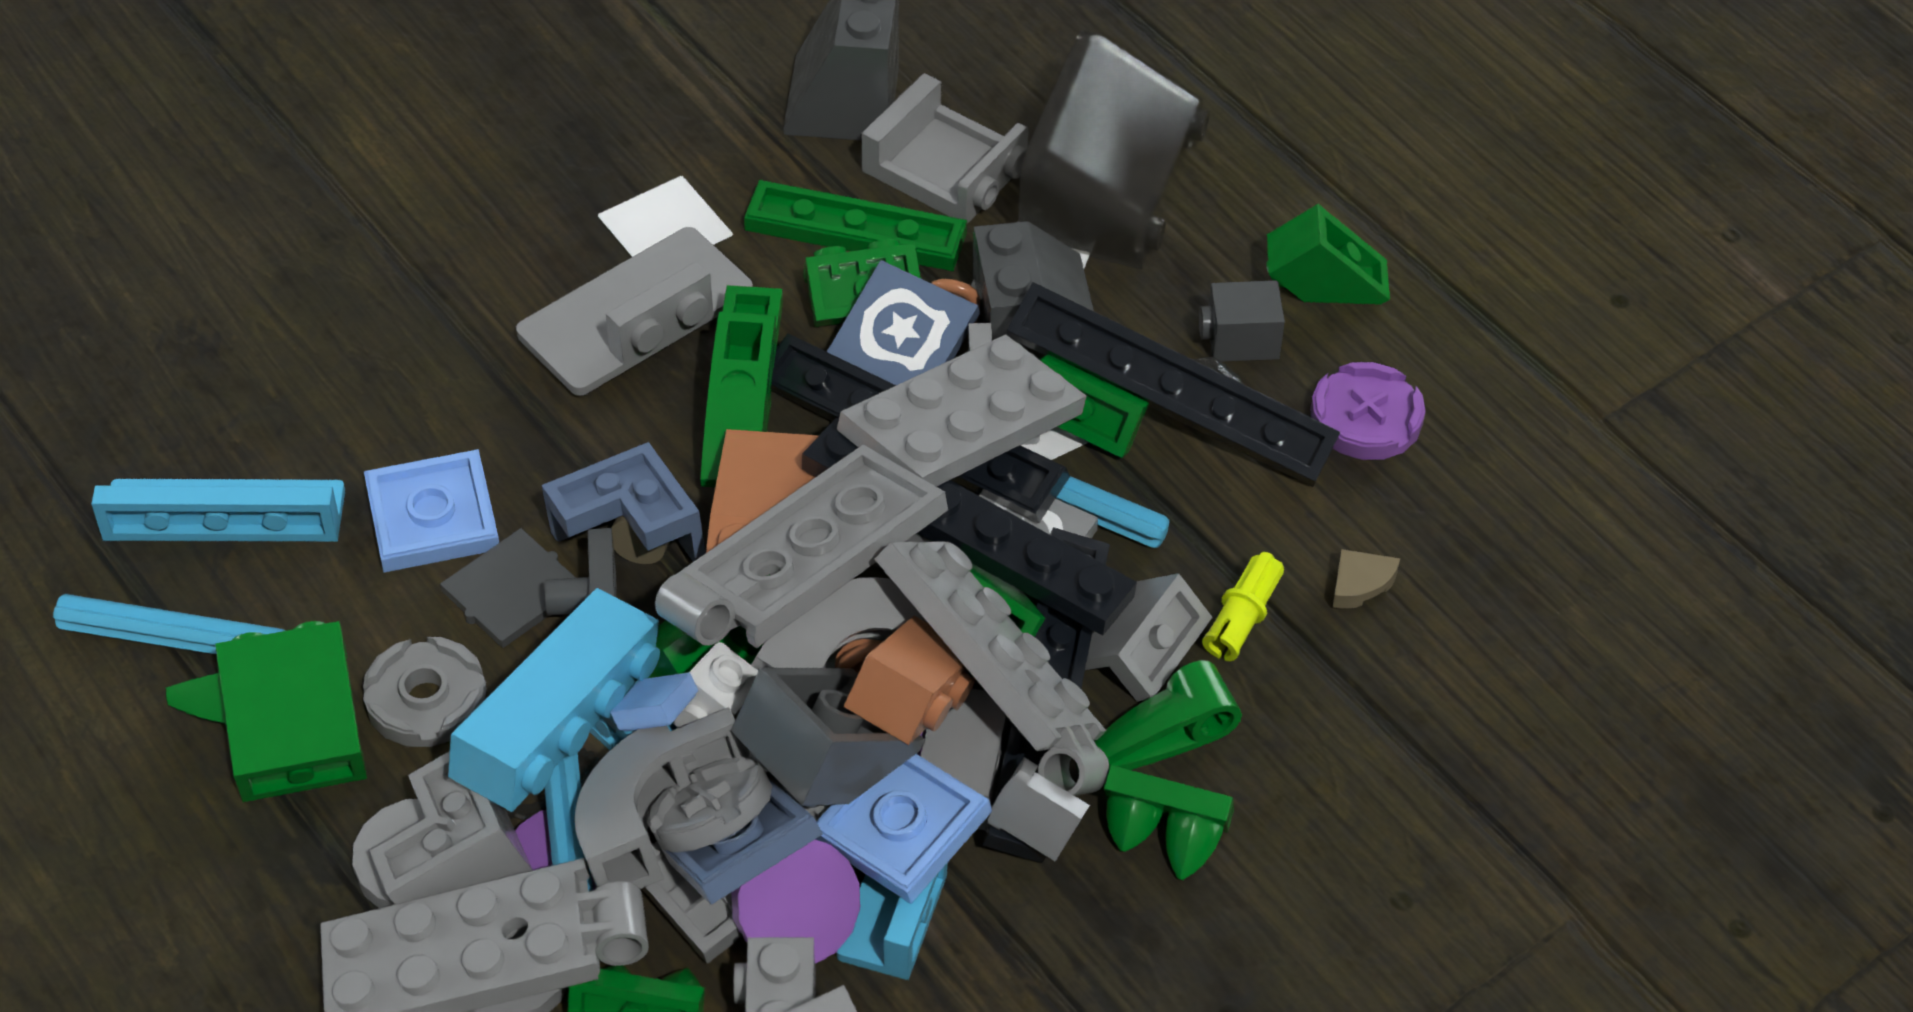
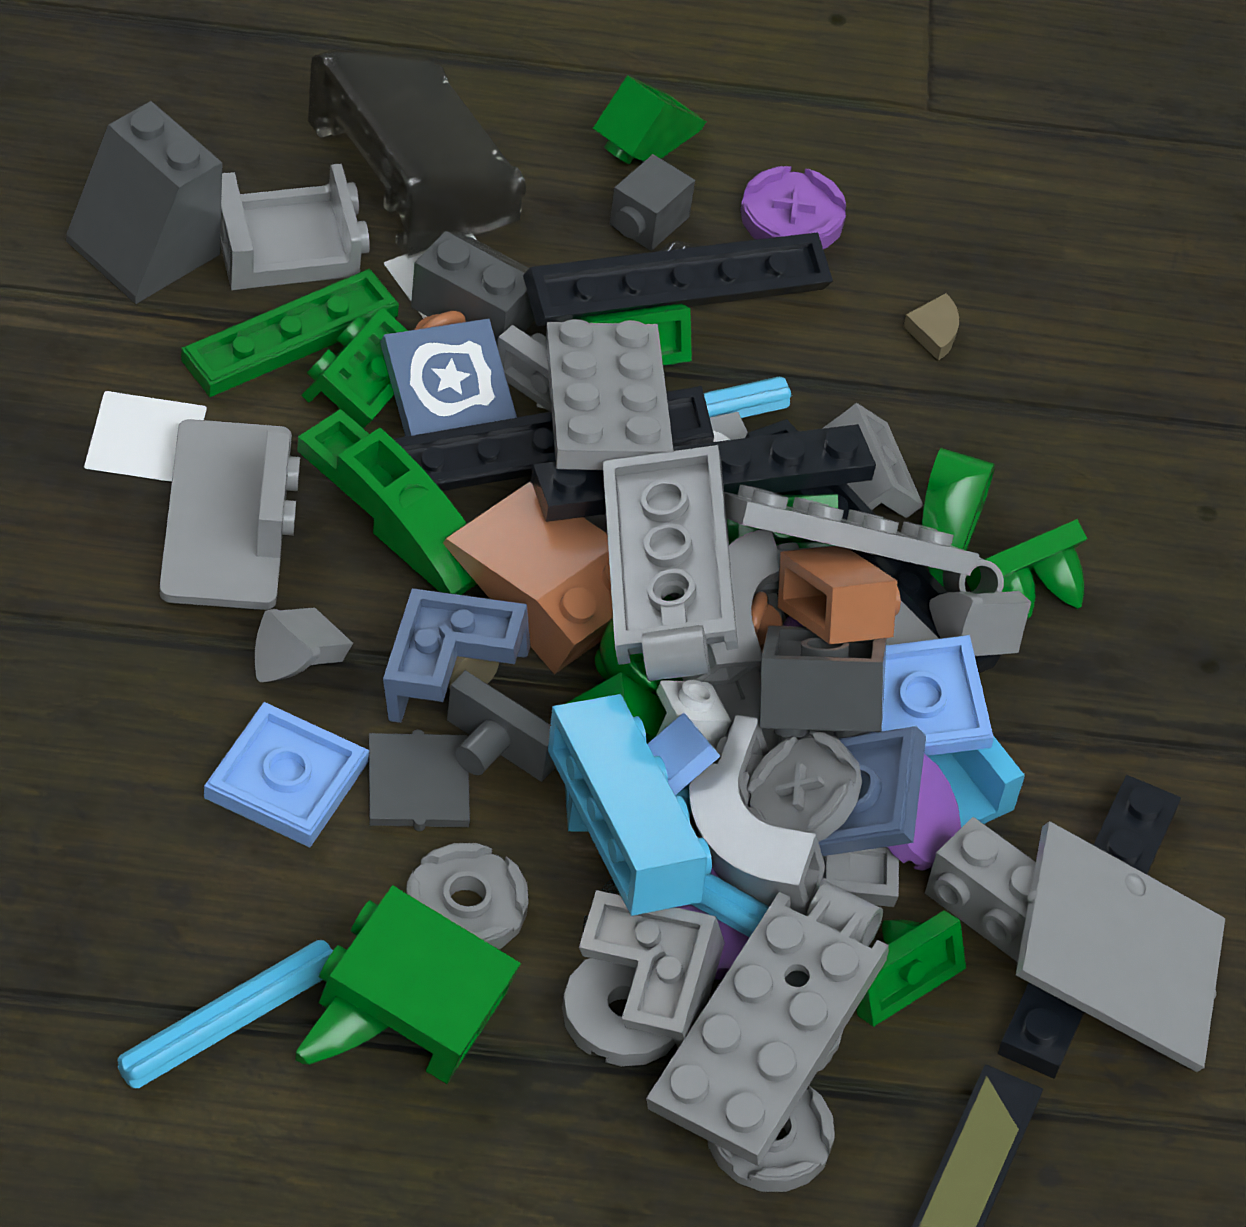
camera: 55 degrees left, 0 degrees up
medium azure panel [91,479,345,542] -> none
neon yellow axle [1202,552,1284,661] -> none
none -> light grey tile [255,607,353,682]

